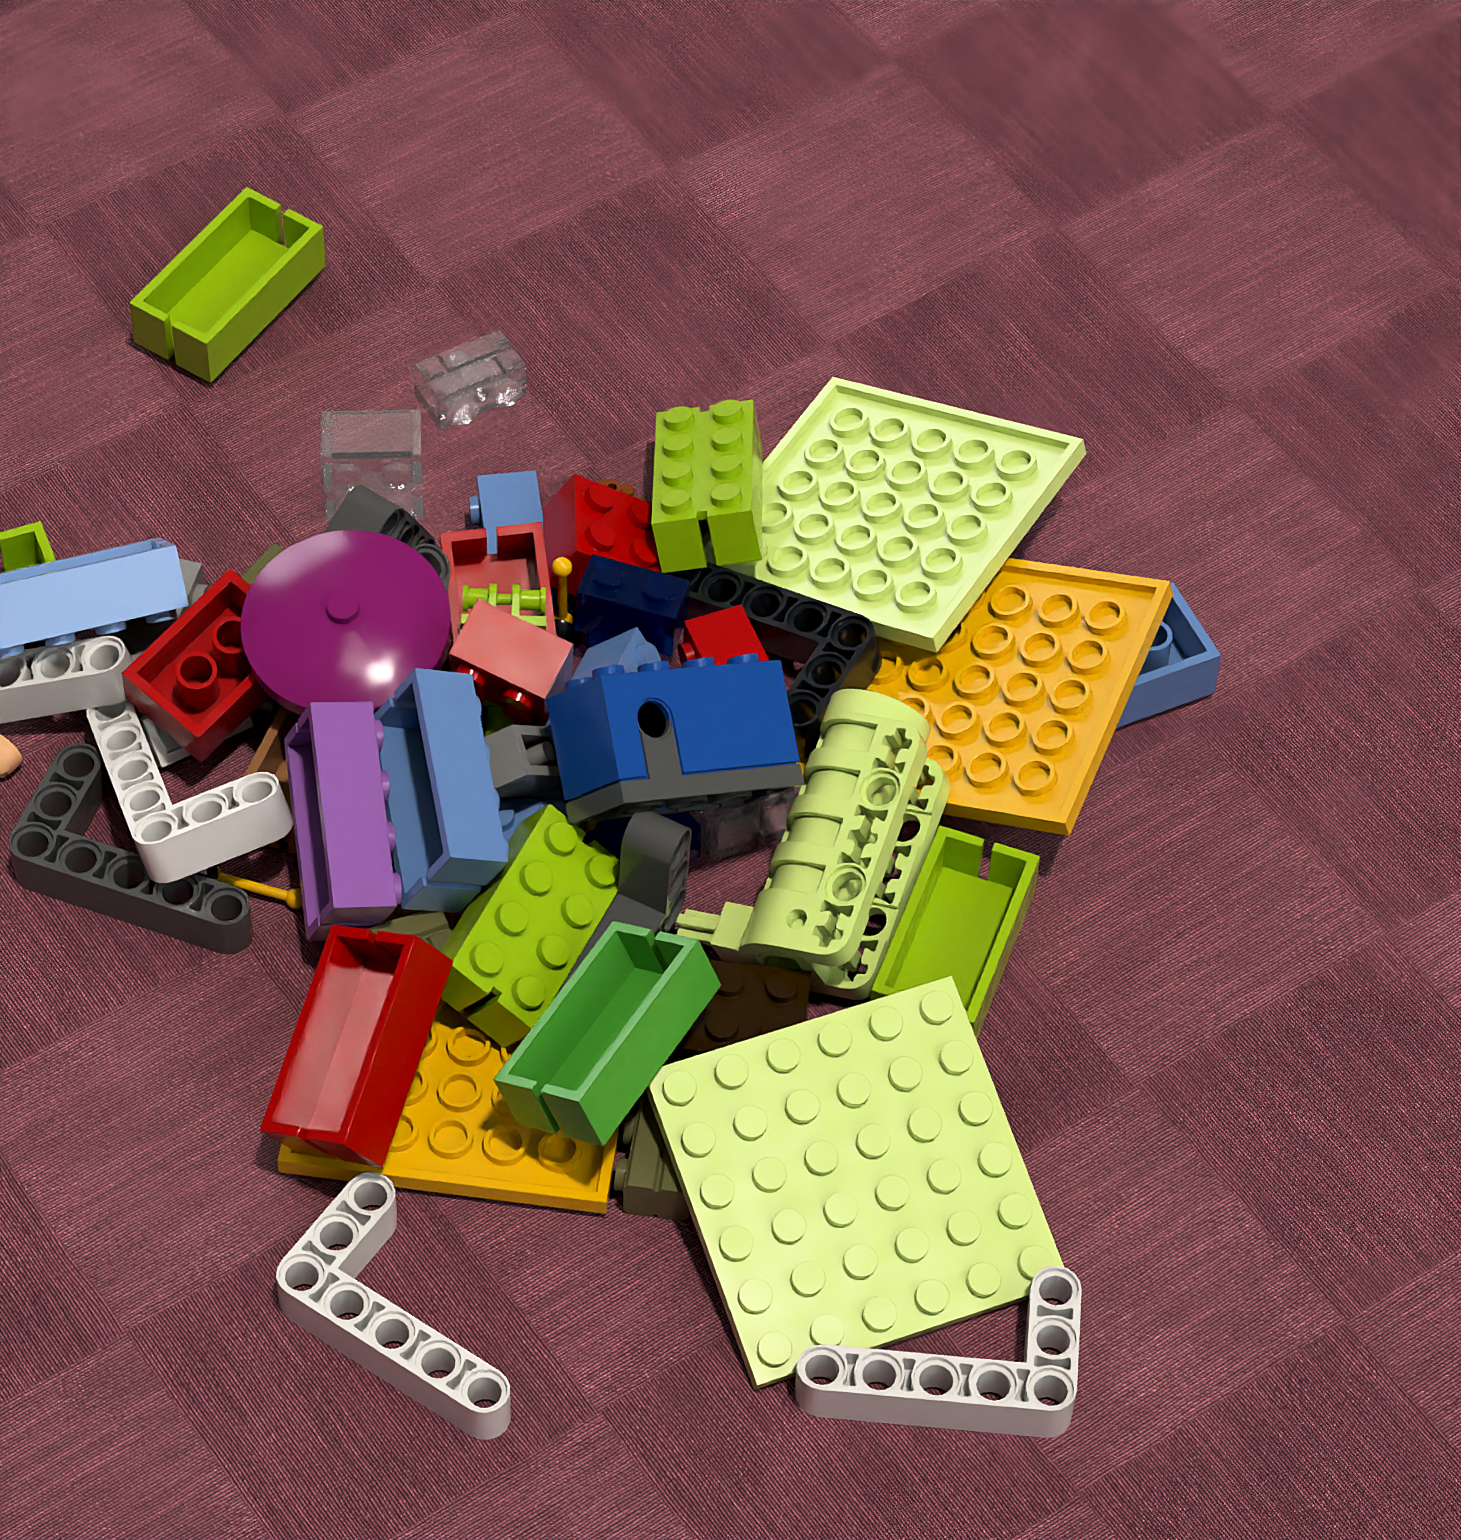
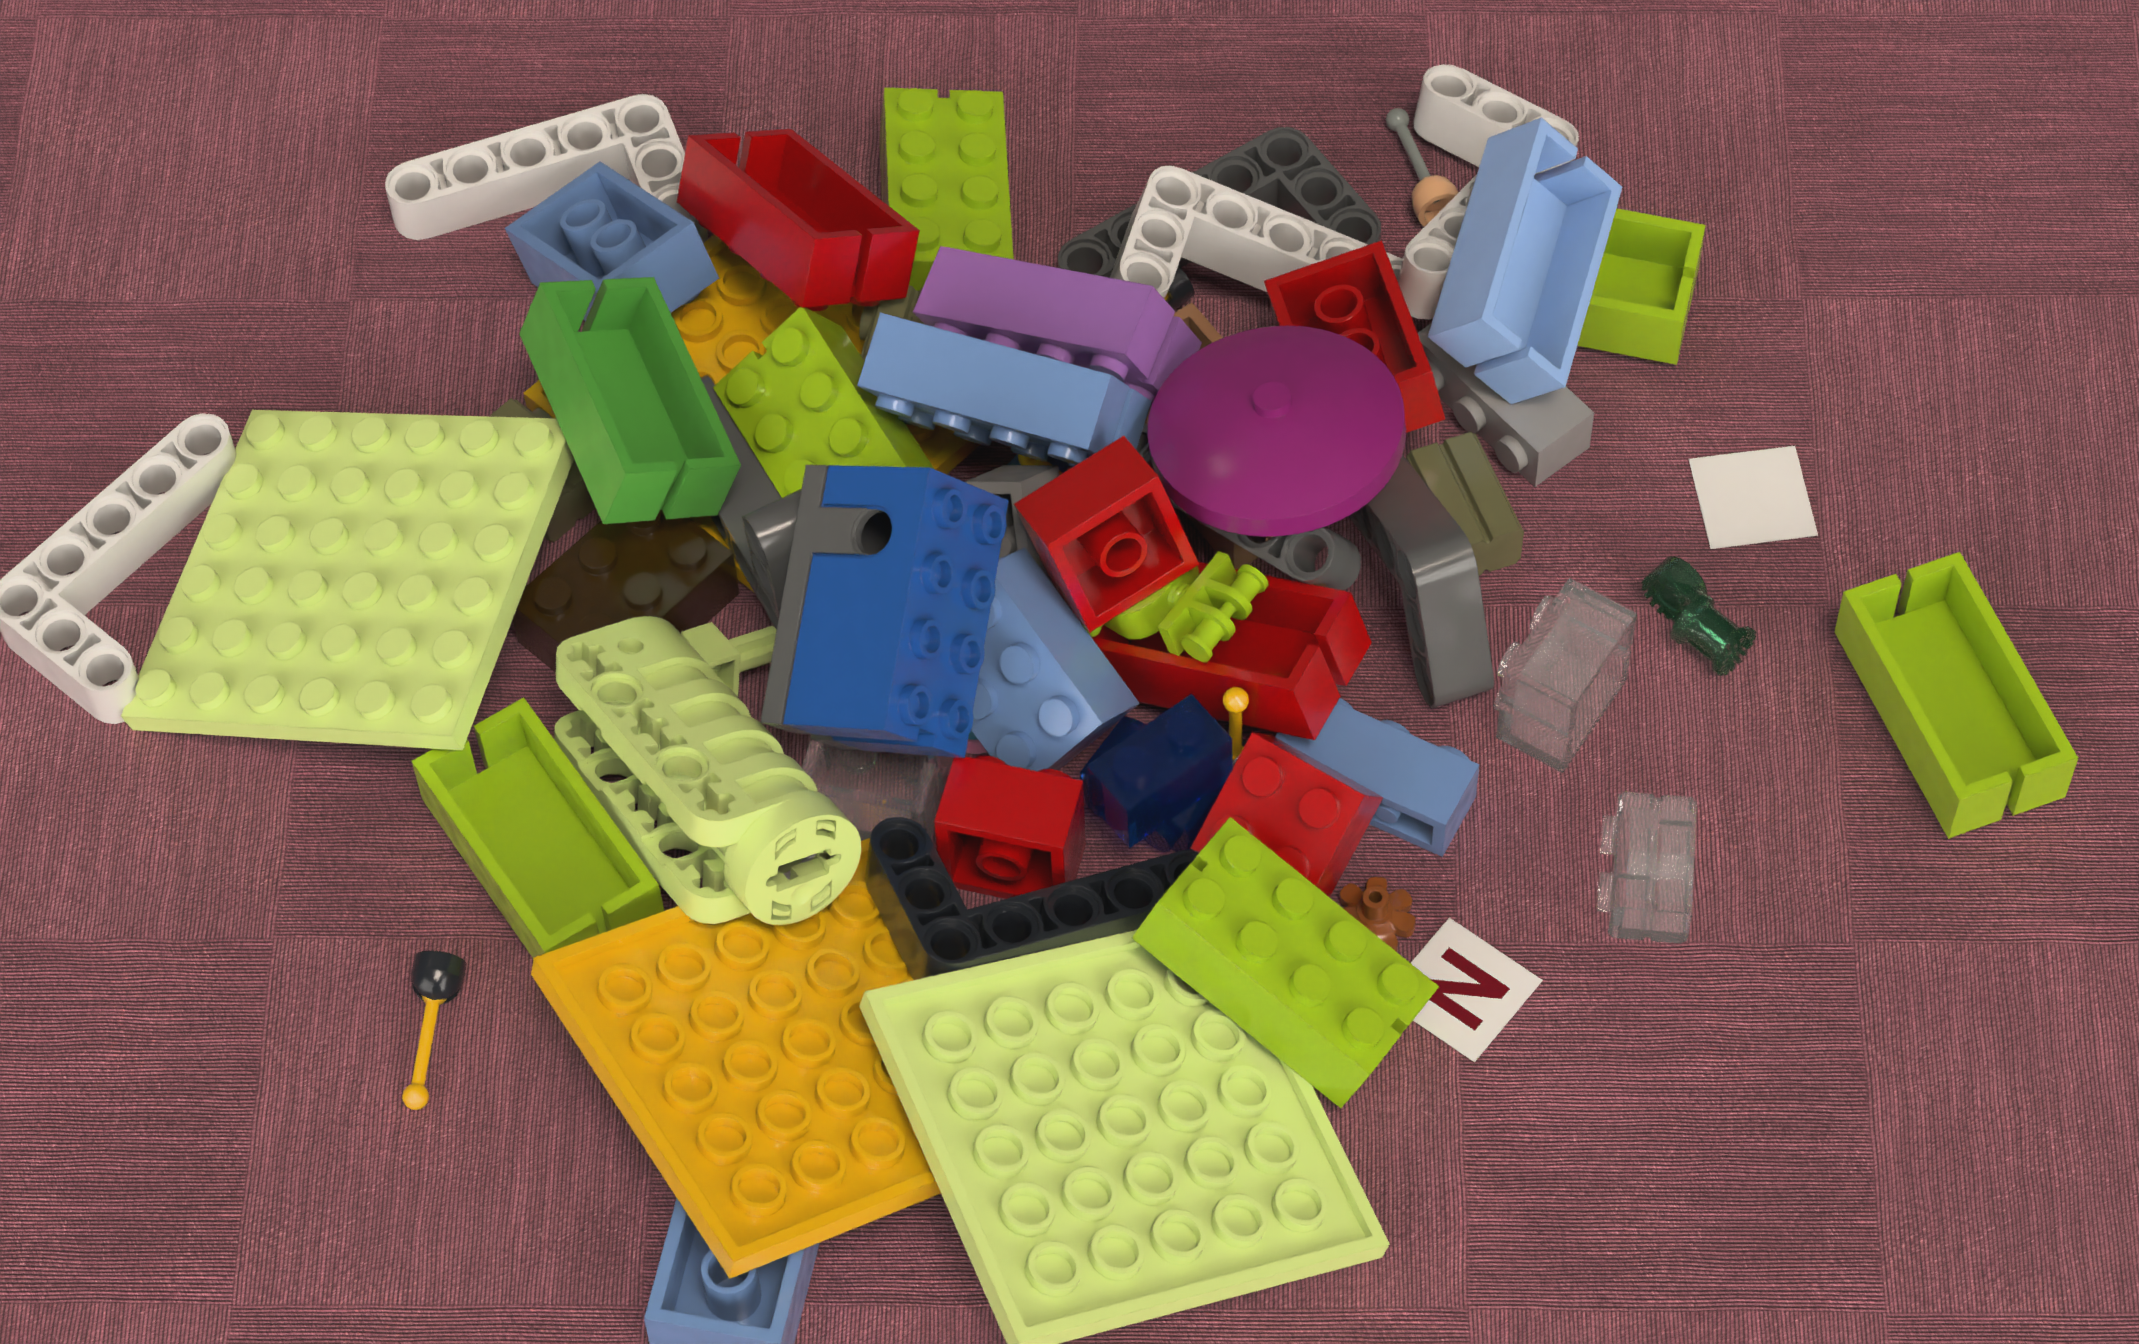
camera: 130 degrees right, 5 degrees up
none -> hinge [402,950,467,1110]
none -> medium blue brick [505,161,719,321]
none -> lime piece [879,87,1014,291]
none -> white sticker [1411,918,1543,1063]
none -> clear green connector [1641,556,1756,676]
none -> white sticker [1689,446,1818,549]

